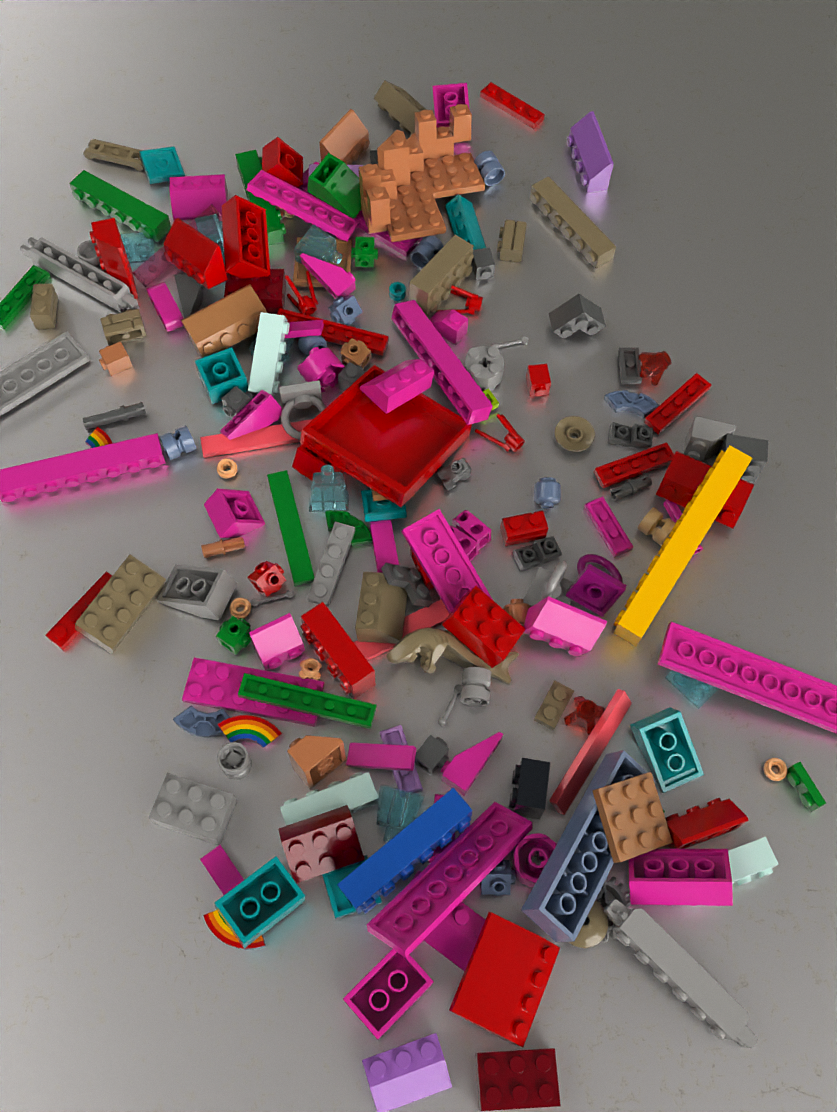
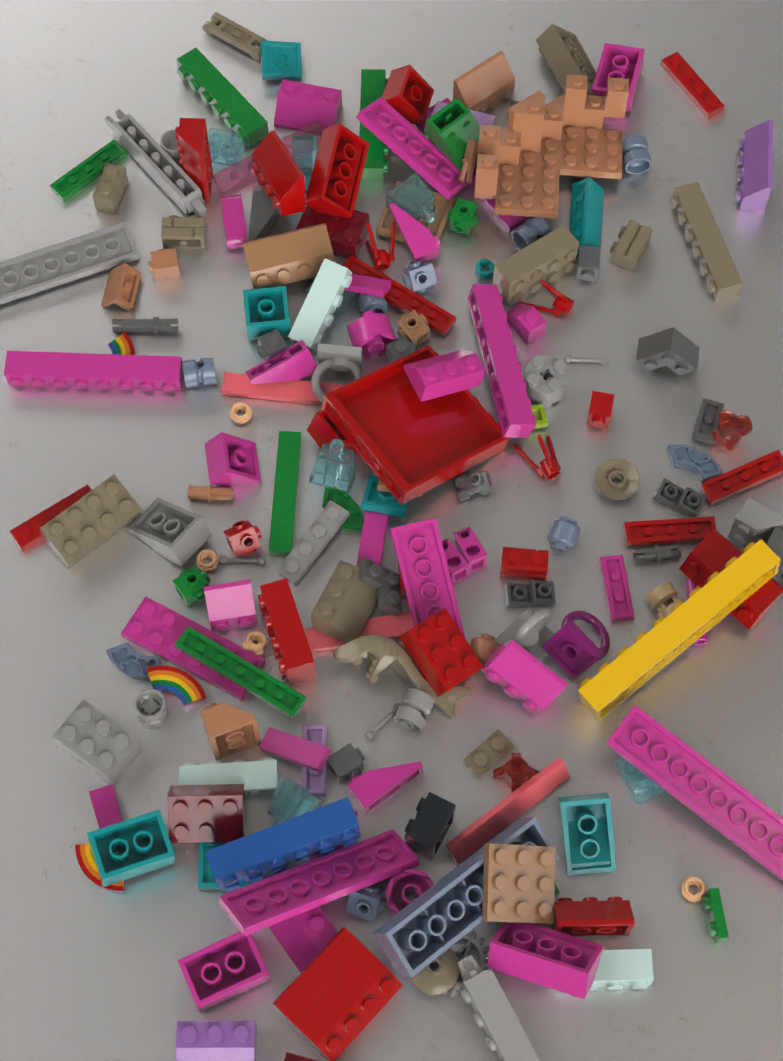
camera: 20 degrees right, 0 degrees up
none -> nougat panel [101,263,141,311]
none -> nougat axle [459,140,479,184]

